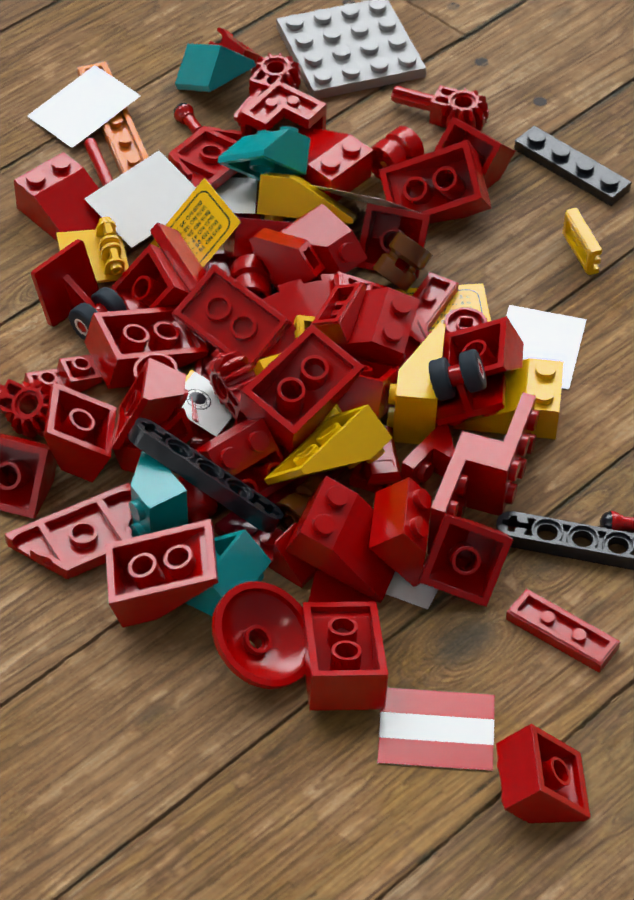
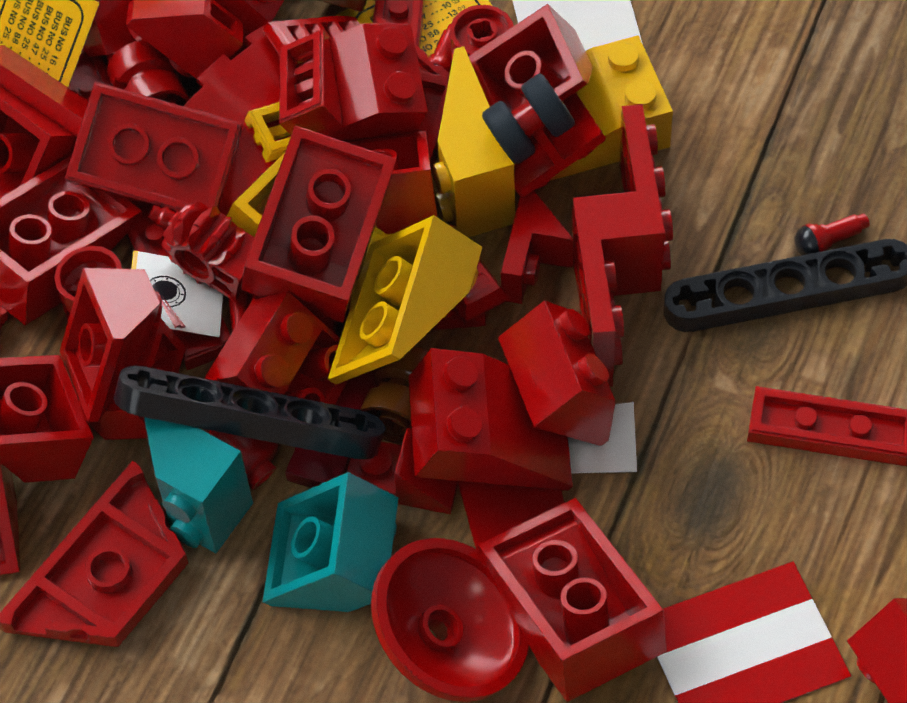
camera: 20 degrees left, 10 degrees up
red slope [105,519,218,628] -> none
red slope [418,513,513,607] -> none

